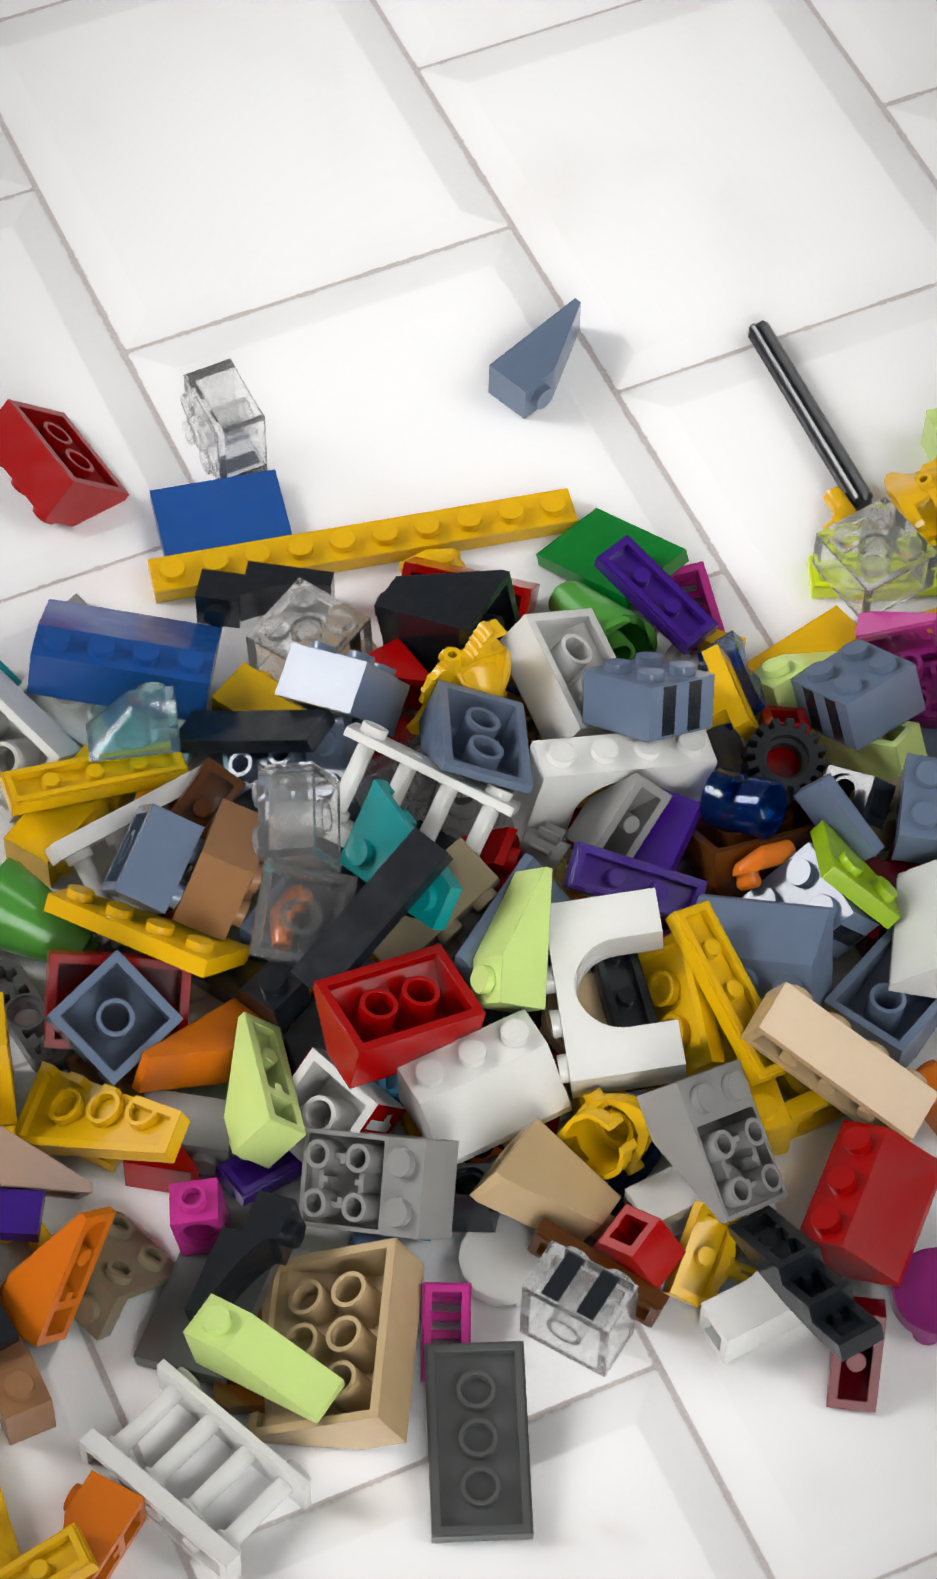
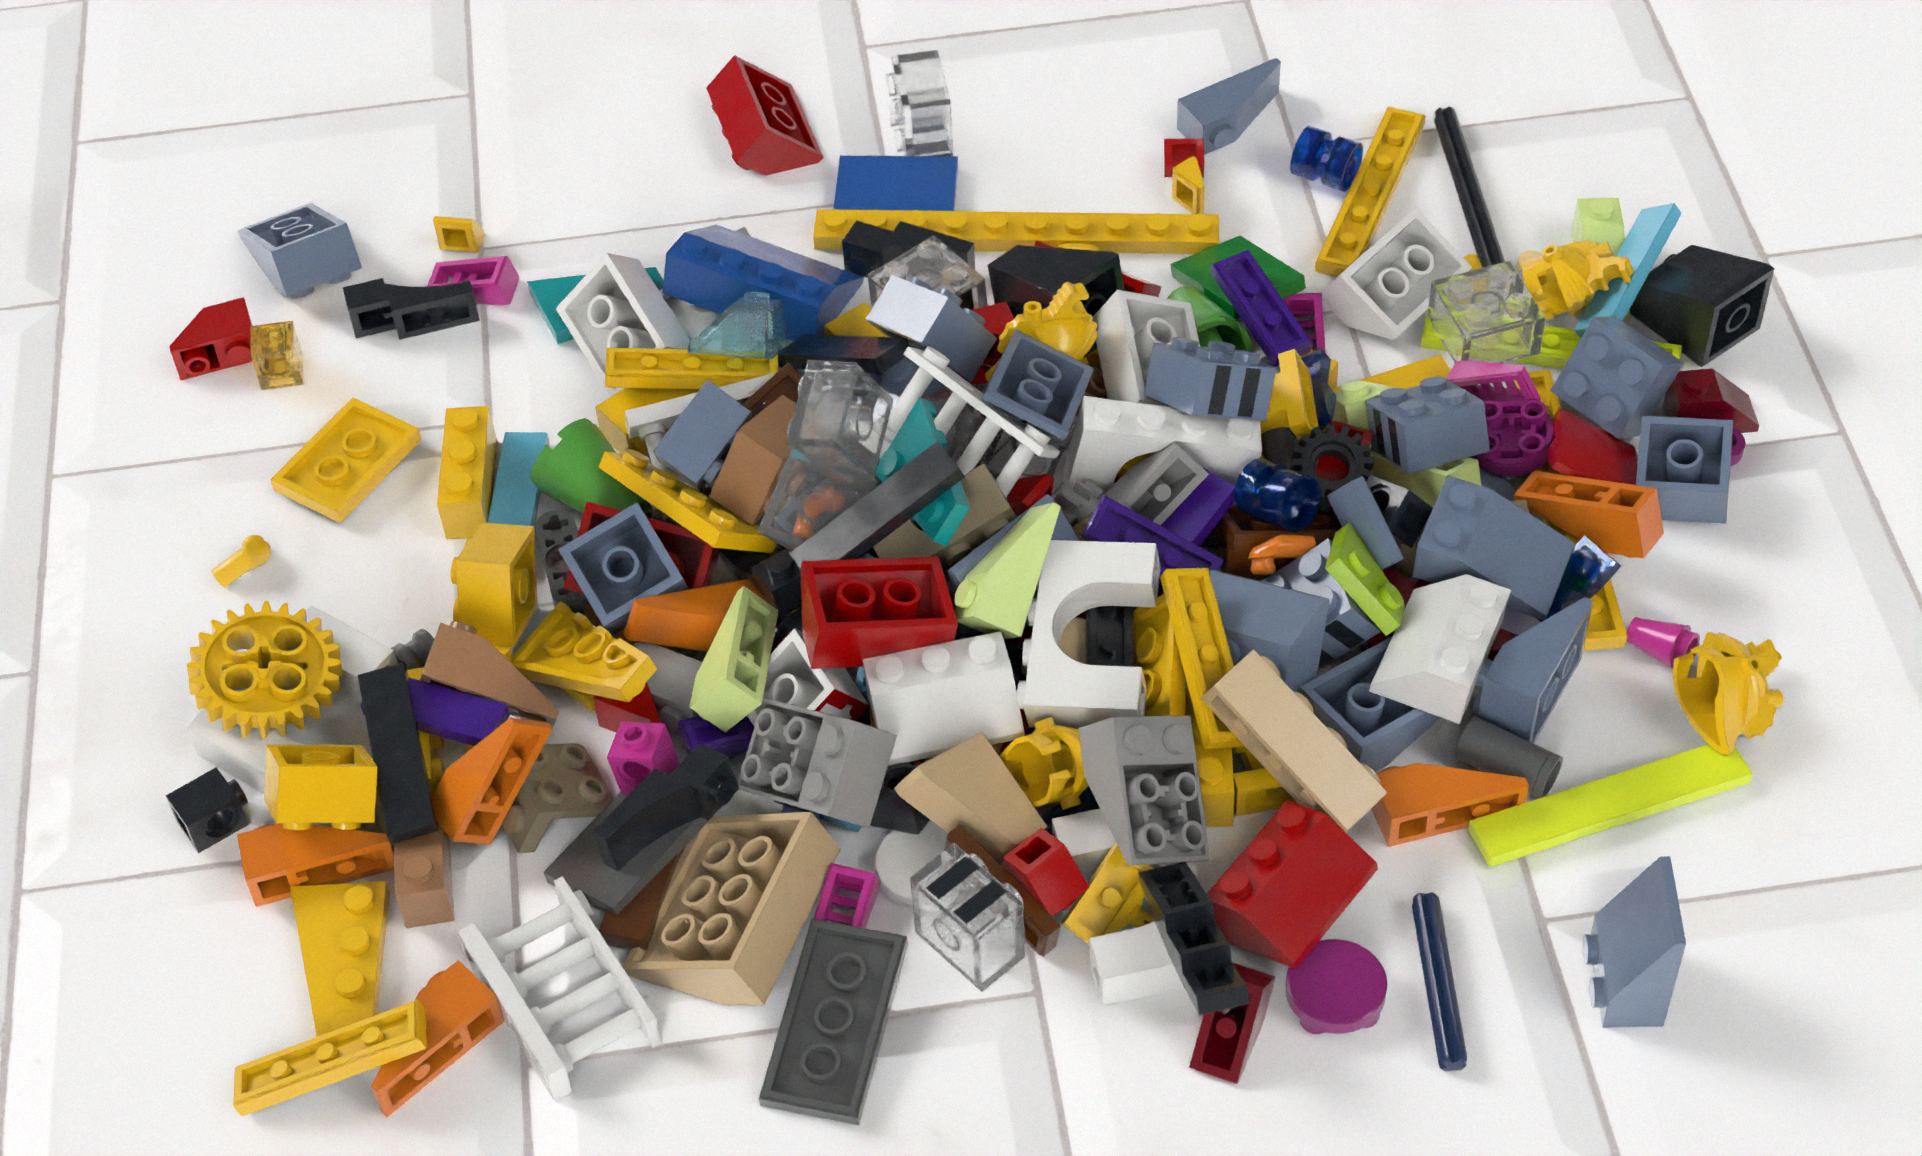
camera: 20 degrees right, 5 degrees down
yellowish green slope [183,1293,345,1424] -> none
none -> red plate [1164,138,1204,177]
none -> yellow slope [1172,156,1205,214]
none -> clear blue wheel [1290,125,1364,192]
none -> yellow tile [1315,107,1426,277]
none -> white slope [1322,207,1472,340]

